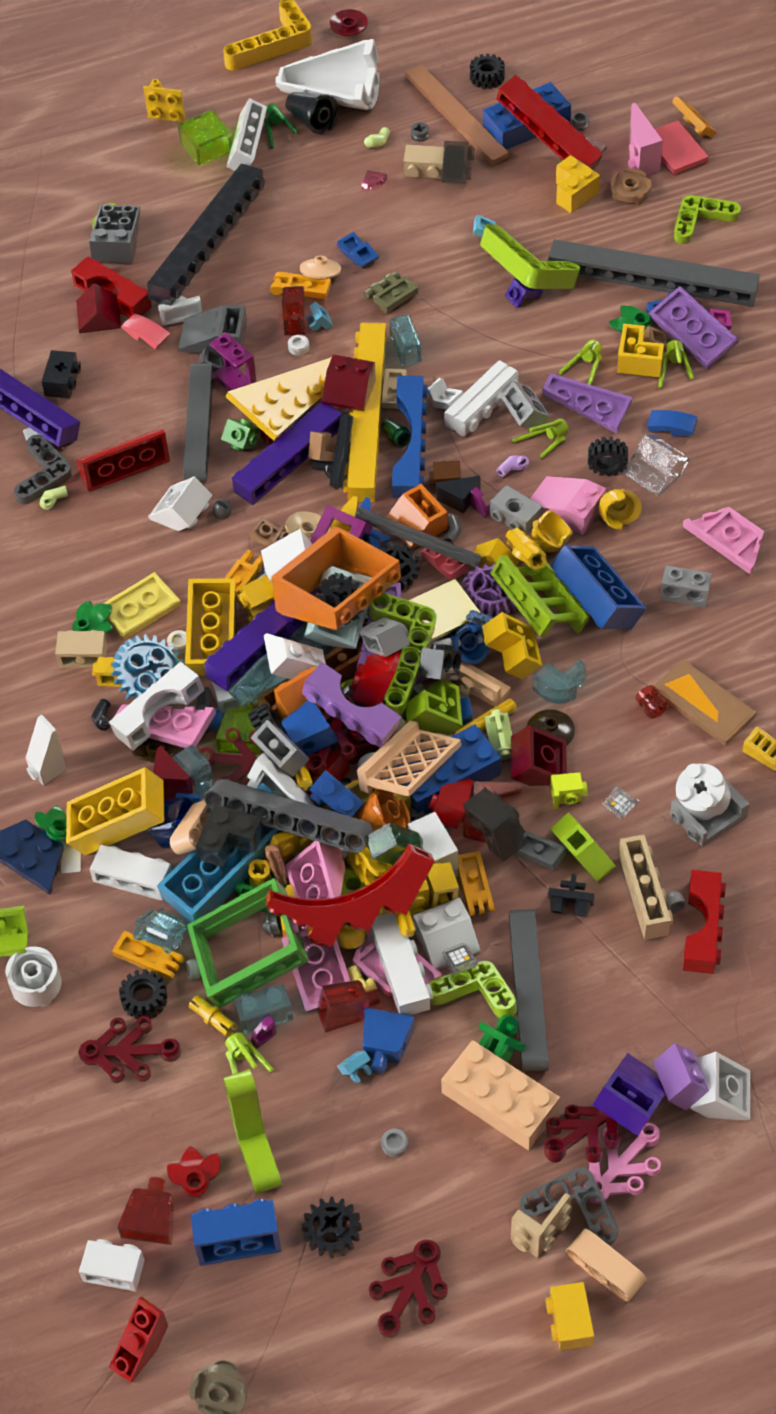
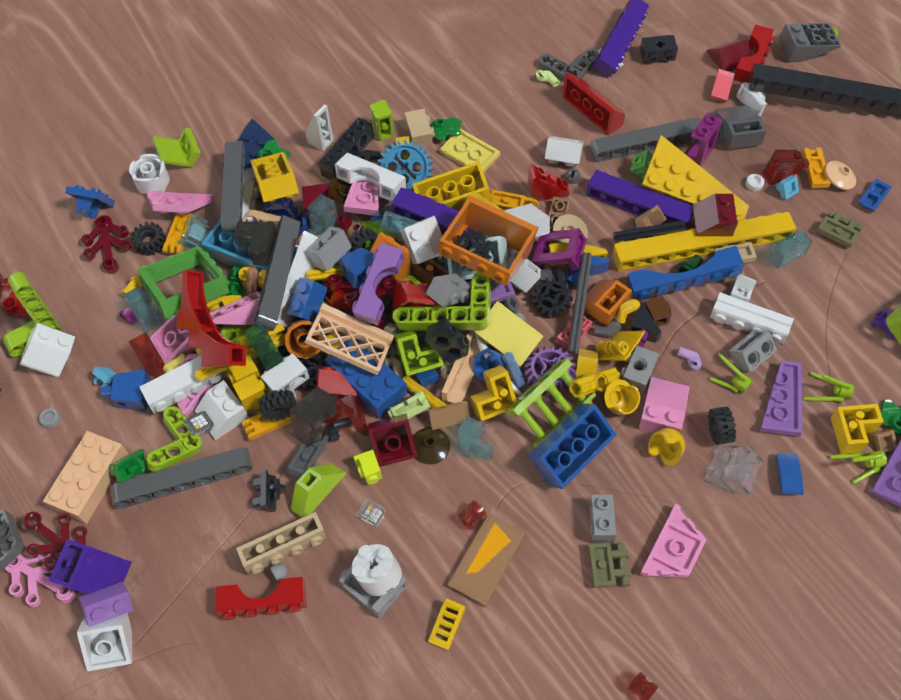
camera: 75 degrees right, 5 degrees up
lime plant [225,1032,274,1075] -> none
none -> white slope [20,323,75,378]
none -> blue plate [65,185,115,219]
none -> bright pink wing [147,191,214,214]
none -> dark grey beam [221,141,245,232]
none -> black tyre [258,389,297,421]
none -> black brick [319,117,374,180]
none -> lime brick [370,100,394,141]
none -> medium nougat tile [428,401,471,430]
none -> red slope [528,163,570,201]
none -> olive plate [588,542,632,588]
none -> yellow hinge [595,331,645,361]
none -> yellow arm [616,299,640,323]

